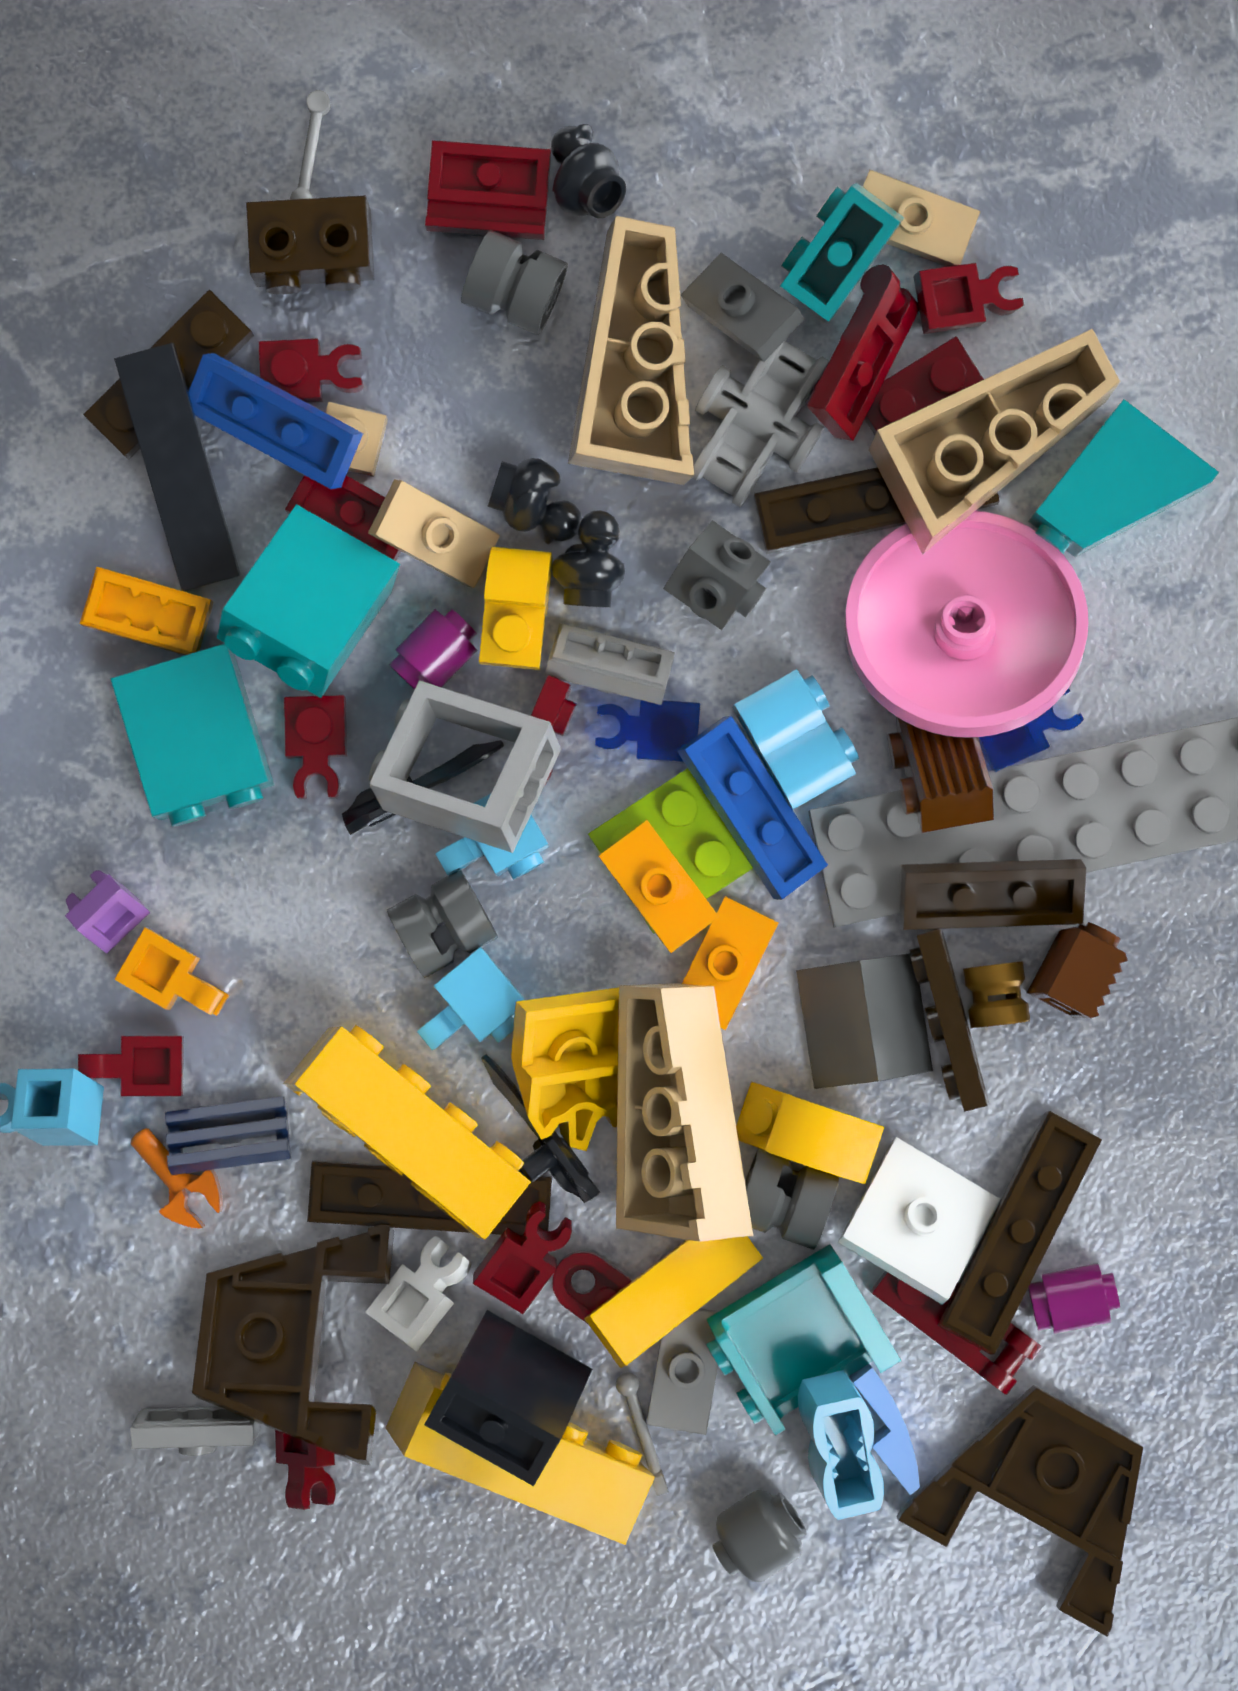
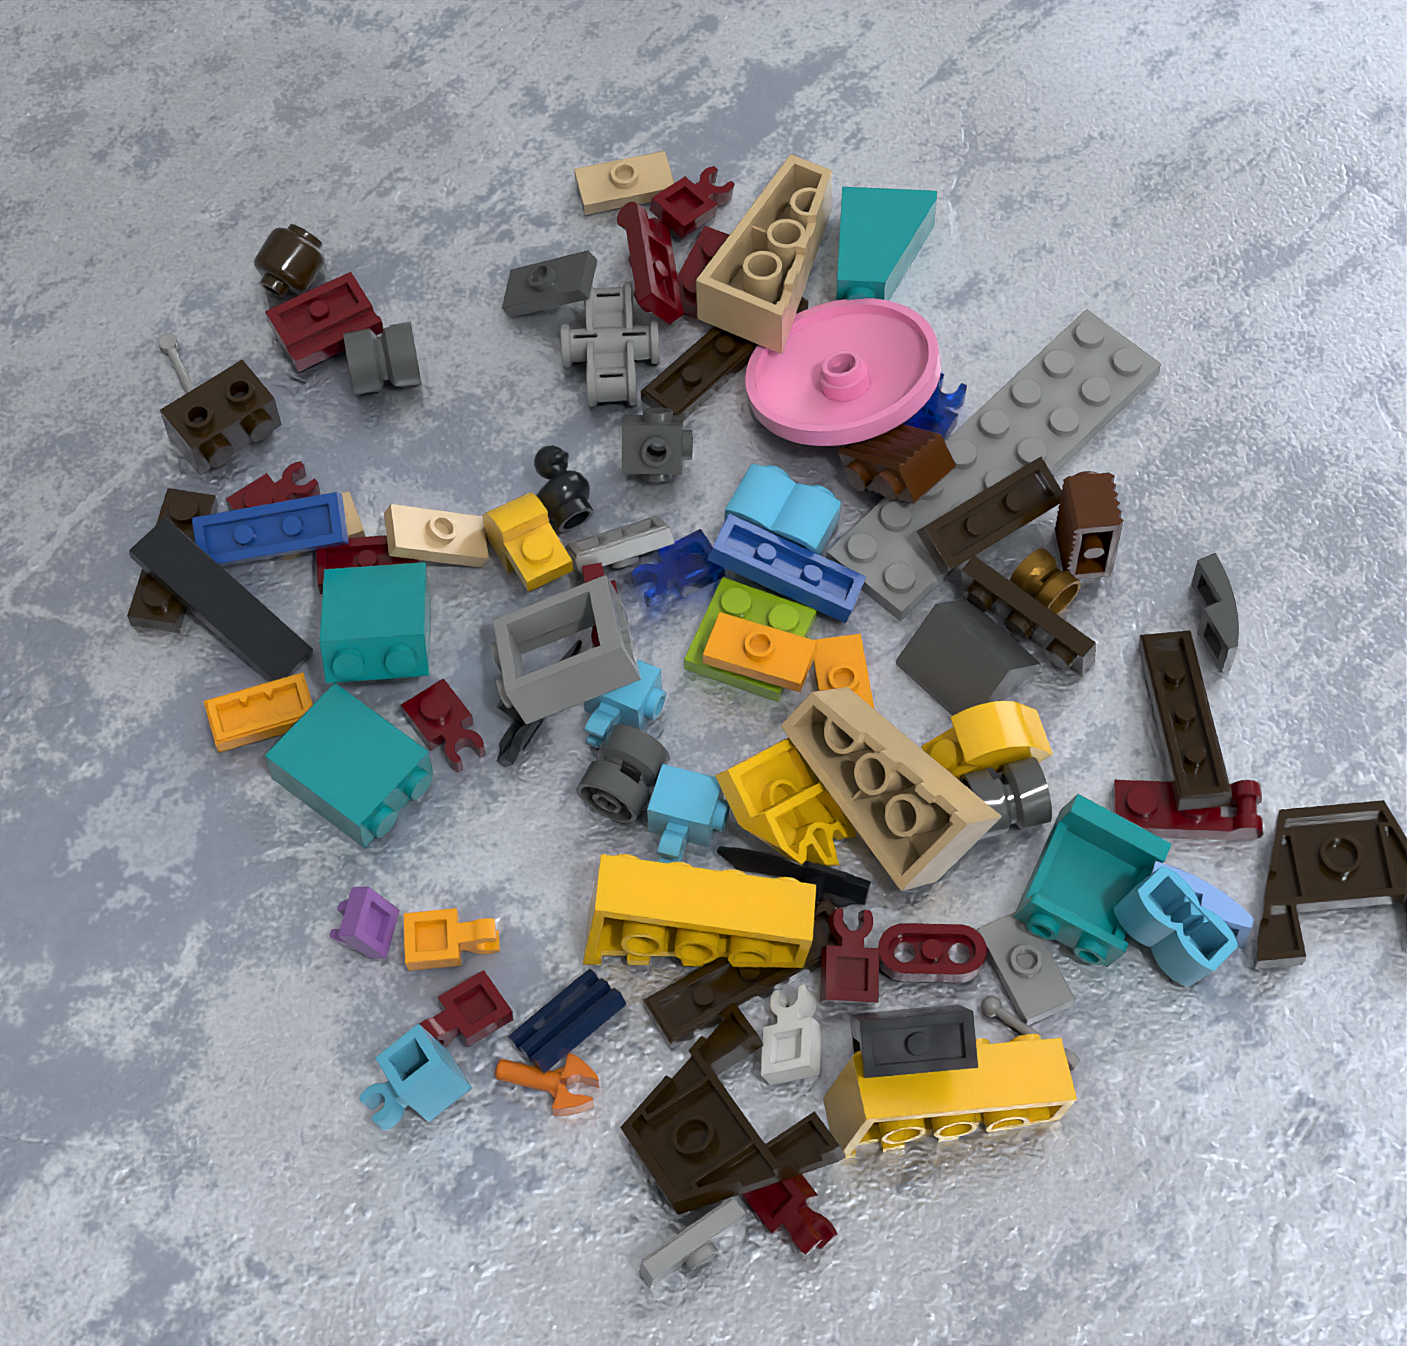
camera: 35 degrees left, 25 degrees down
magenta brick [389,609,478,690] -> none
black animal [487,458,582,544] -> none
black animal [551,124,626,218] -> none
tan wedge [568,216,694,485] -> none
yellow tile [584,1236,763,1368] -> none
dark grey head [712,1490,807,1582] -> none
teal brick [780,182,904,322] -> none
white plate [838,1137,1000,1305] -> none
magenta brick [1028,1263,1120,1334] -> none
none -> dark brown head [254,224,325,298]
none -> dark grey slope [1191,553,1239,673]

